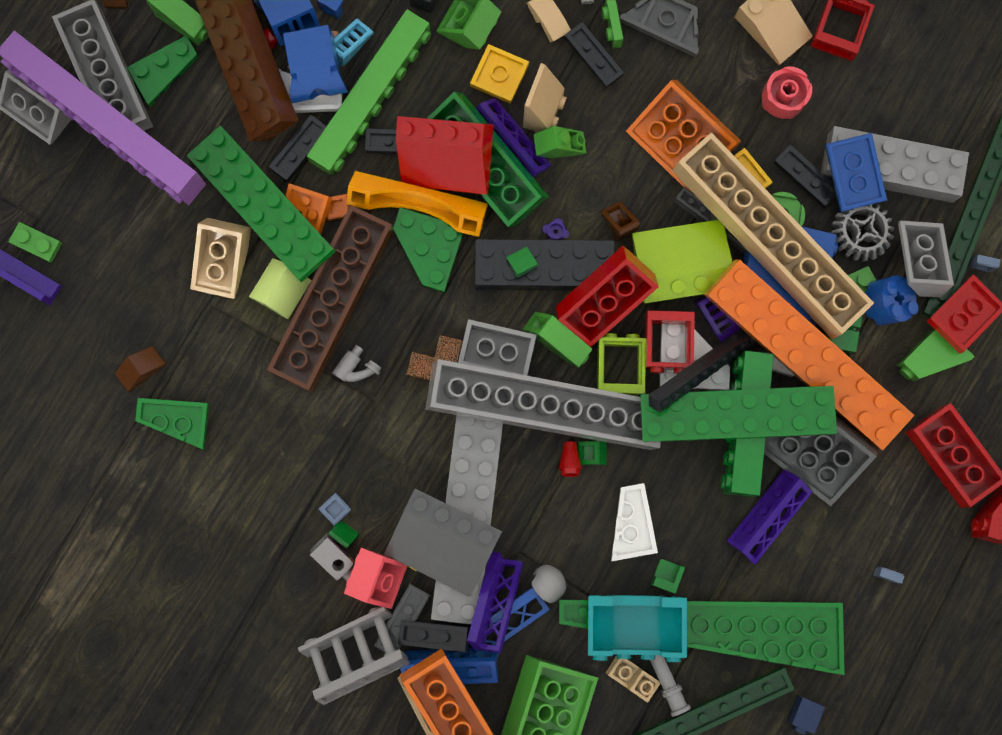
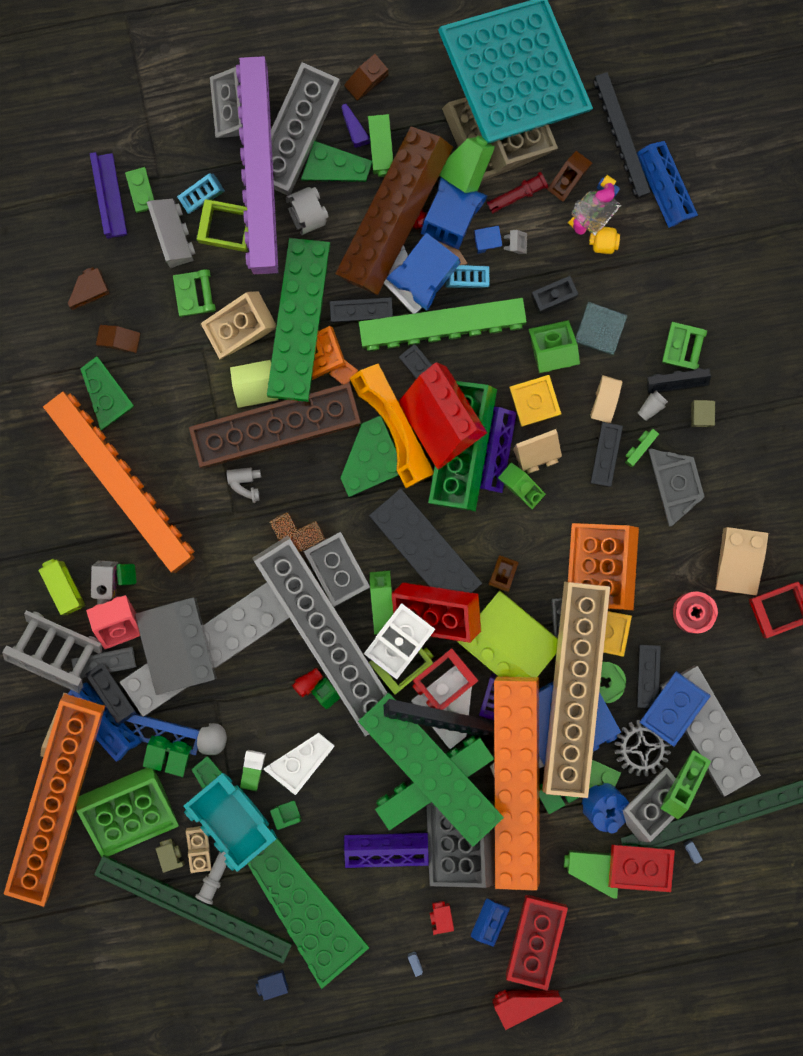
camera: 55 degrees right, 5 degrees up
sand blue tile [319,493,352,526] -> none
dark purple fence [467,552,523,653] -> none
green slope [506,246,538,278] -> none
dark purple plate [542,218,569,240] -> none
none -> lime window [39,559,86,615]
none -> orange brick [43,392,195,573]
none -> reddish brown slope [68,267,110,310]
none -> green piece [143,736,192,777]
none -> light grey slope [147,199,196,268]
none -> olive brick [156,838,185,873]
none -> bright green plate [173,270,216,317]
none -> medium azure slope [177,173,225,214]
none -> lime window [197,199,248,252]
none -> leg [240,750,266,791]
none -> light grey brick [286,187,329,235]
none -> dark purple slope [341,104,370,148]
none -> white bracket [364,604,435,679]
none -> red brick [430,901,454,935]
none -> blue slope [471,898,510,947]
none -> bright green slope [660,750,711,819]

